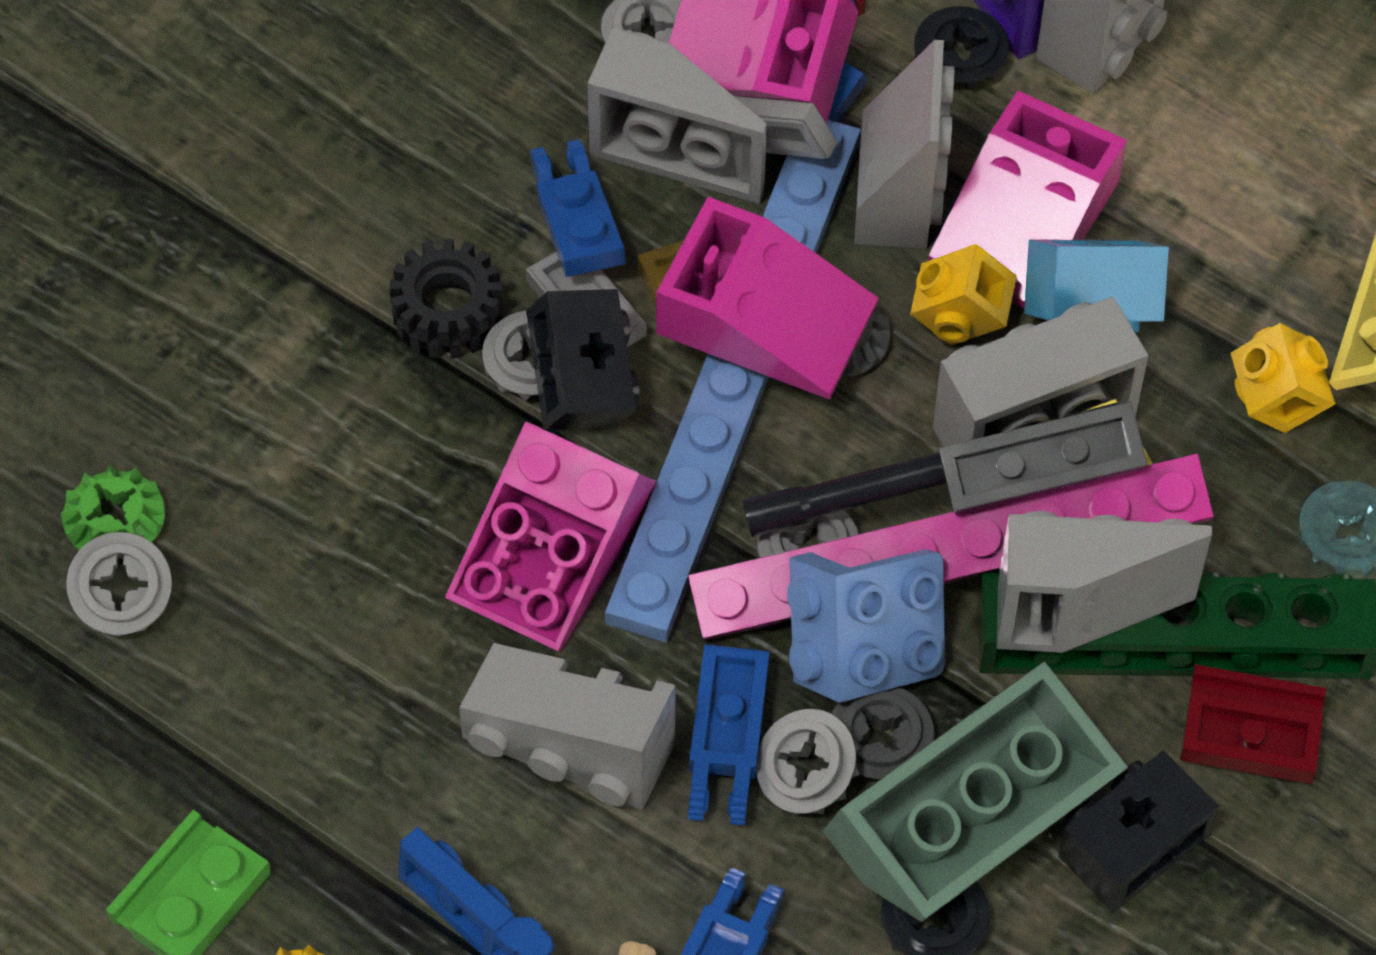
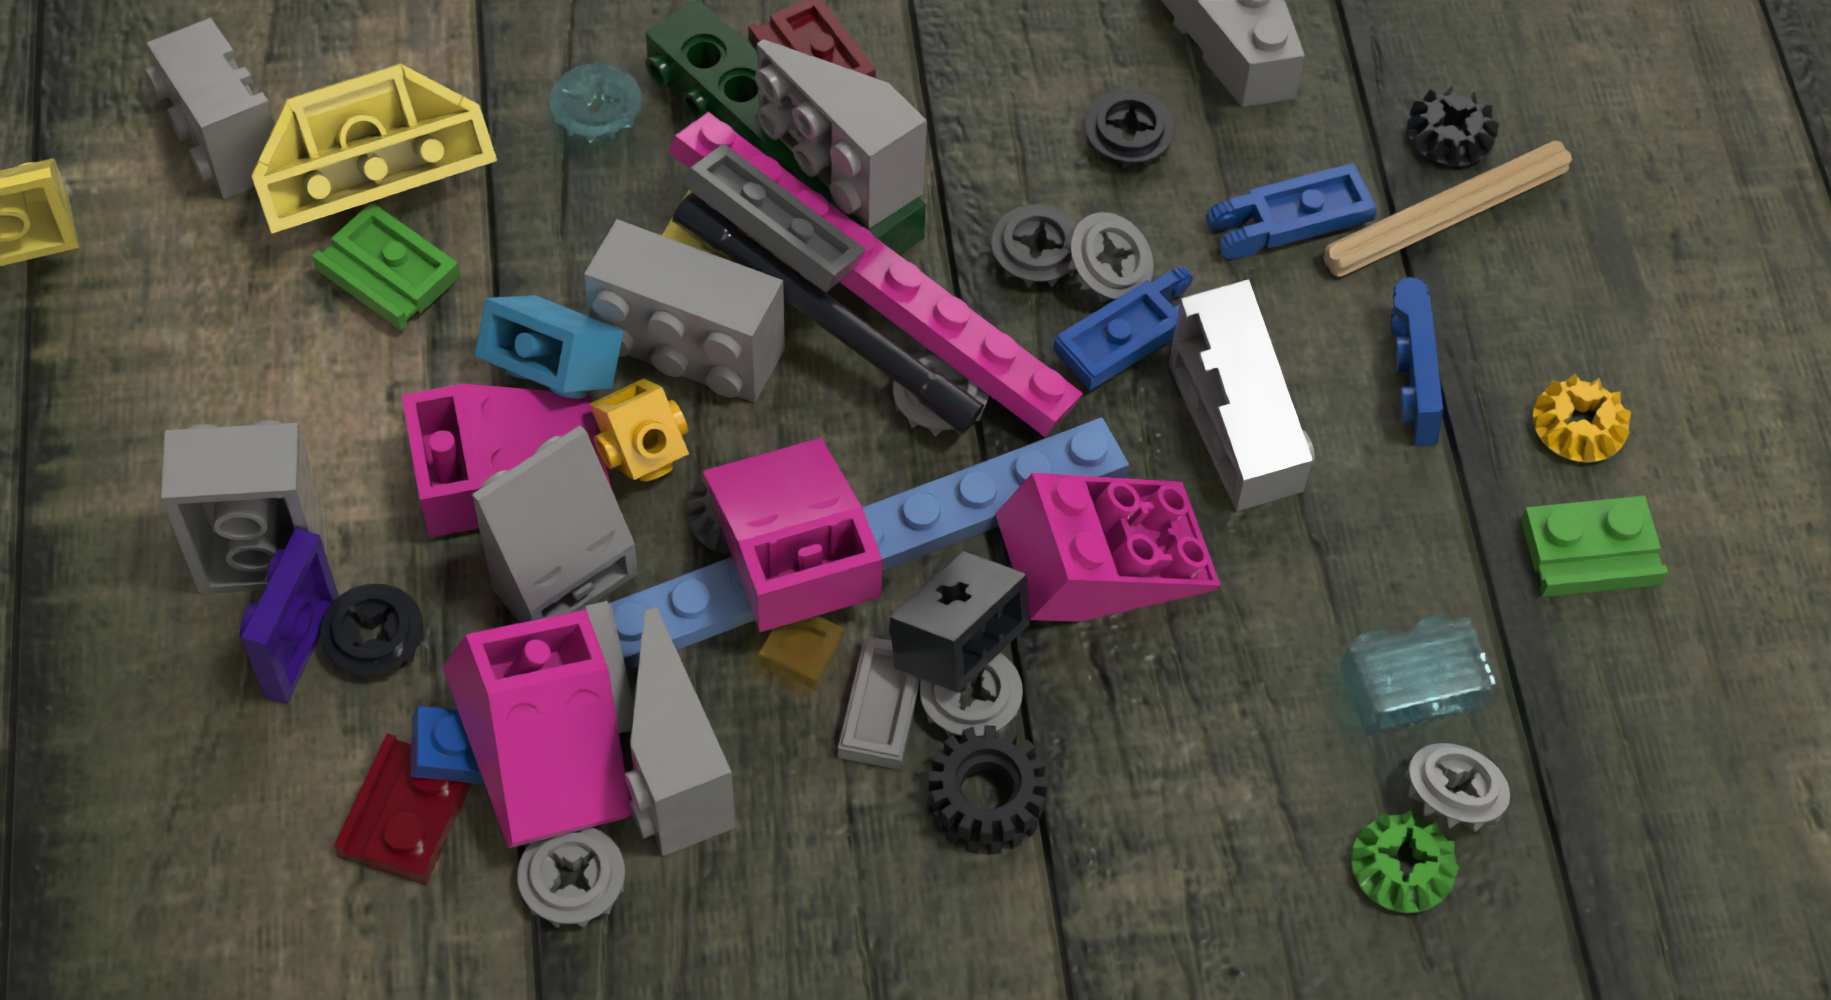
camera: 135 degrees left, 0 degrees up
blue hinge [530,139,626,277] -> none
medium blue bracket [787,549,945,703] -> none
sand green slope [822,661,1128,922] -> none
black brick [1058,750,1219,913] -> none
yellow brick [1231,323,1335,433] -> none
none -> bright green plate [312,202,461,331]
none -> clear light blue brick [1340,615,1496,736]

